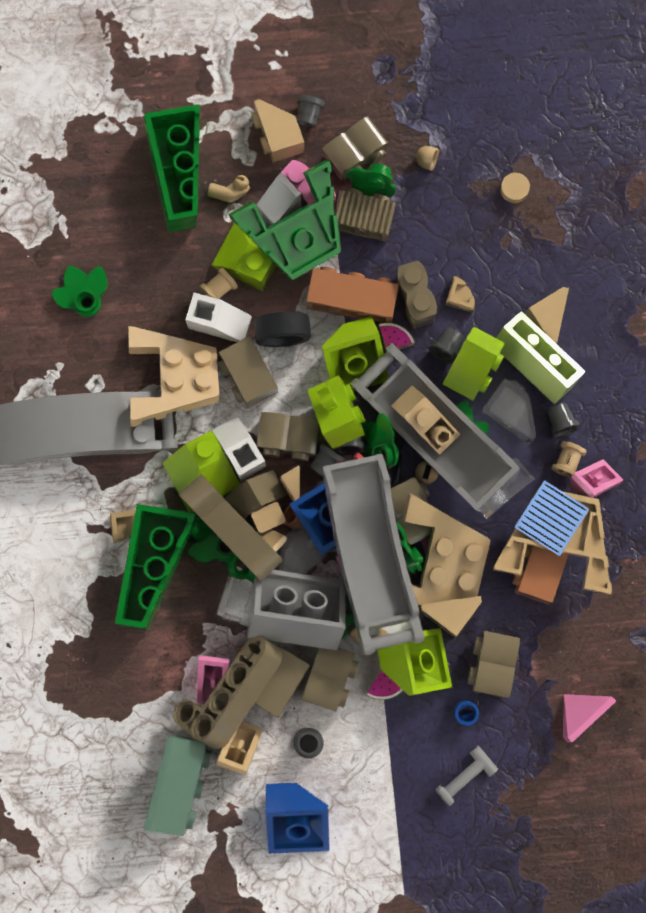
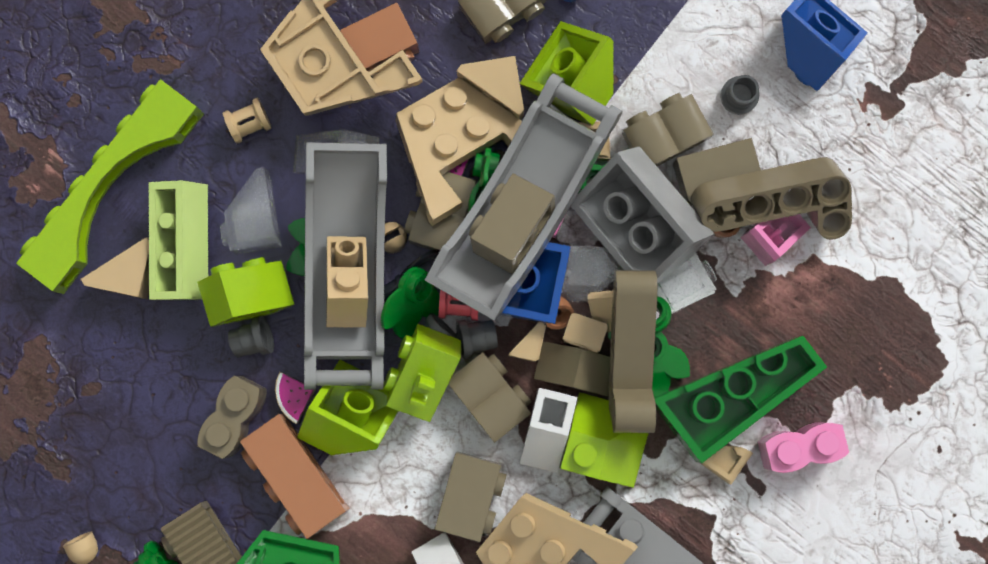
camera: 130 degrees left, 5 degrees up
sand green slope [144,734,212,836] -> none
tan slope [216,721,263,775] -> none
black tyre [254,311,311,347] -> none
dark pink tile [366,670,403,700] -> none
tan tile [445,276,475,313] -> none
tan tile [500,173,530,203] -> none
light blue sticker [515,480,589,556] -> none
dark grey piece [547,403,580,438] -> none
bright pink slope [569,460,623,498] -> none
none -> lime arch [16,79,204,294]
none -> dark tan brick [469,173,555,275]
none -> bright pink brick [757,422,849,473]

